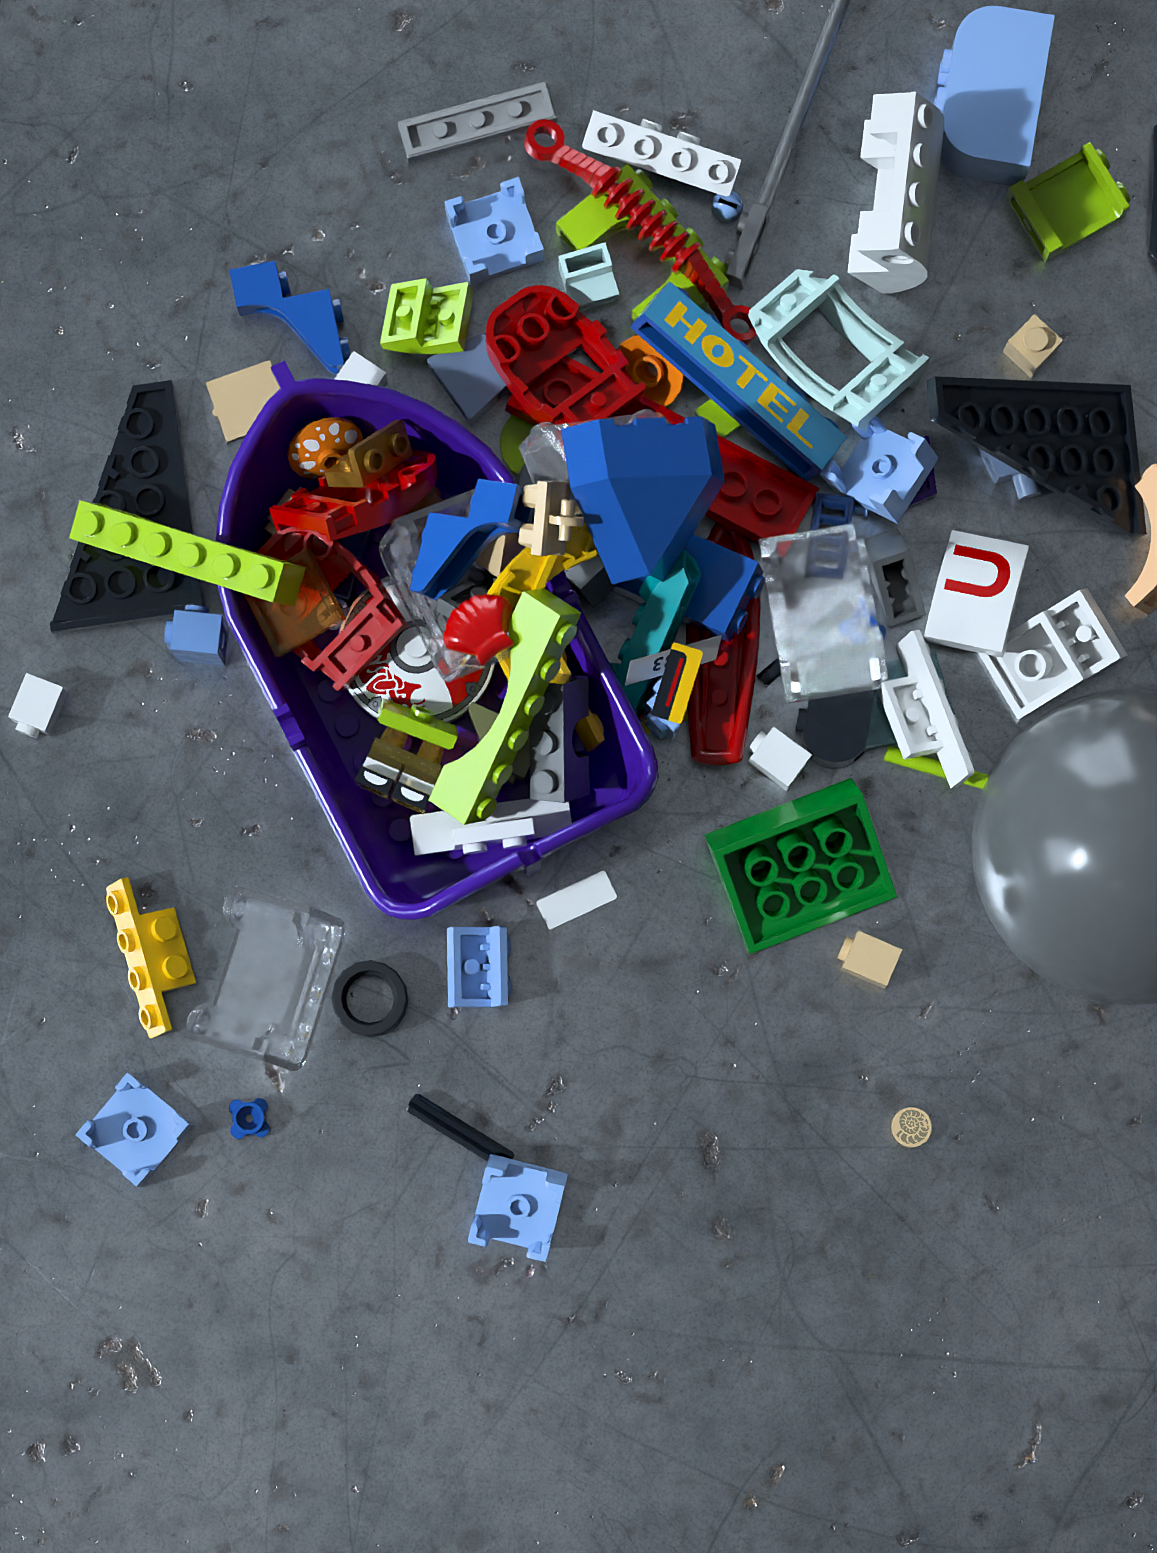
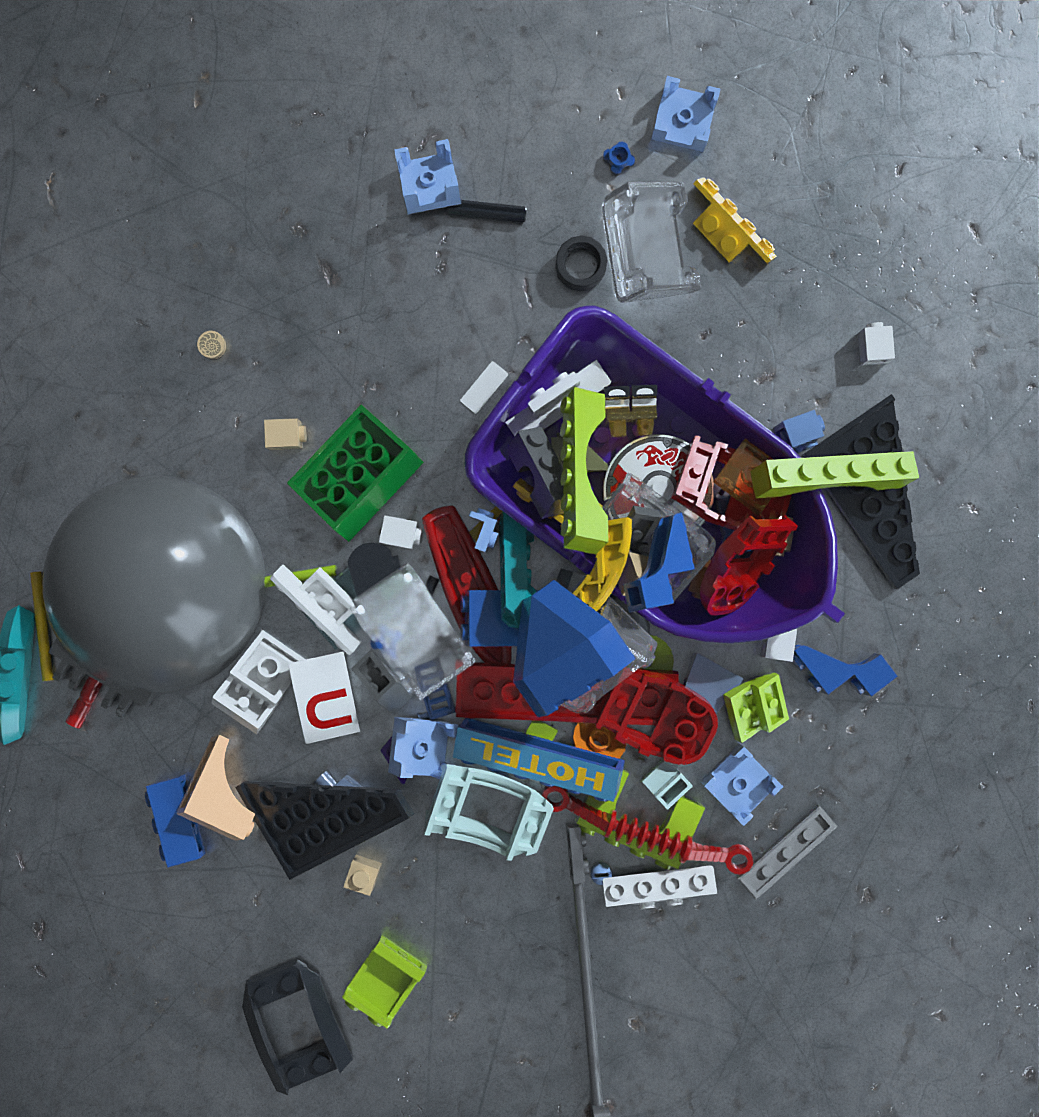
camera: 145 degrees right, 5 degrees up
tan piece [206,360,280,444] -> none
orange dish [287,417,364,479] -> none
pearl gold bracket [324,420,413,488] -> none
lime plate [378,698,458,750] -> none
red animal [443,594,514,666] -> none
light blue bracket [447,926,512,1008] -> none
tan hips [518,481,584,556] -> none
white sticker [625,635,722,686] -> none
sticker [651,643,703,724] -> none
white slope [848,92,944,294] -> none
light blue brick [934,6,1055,186] -> none

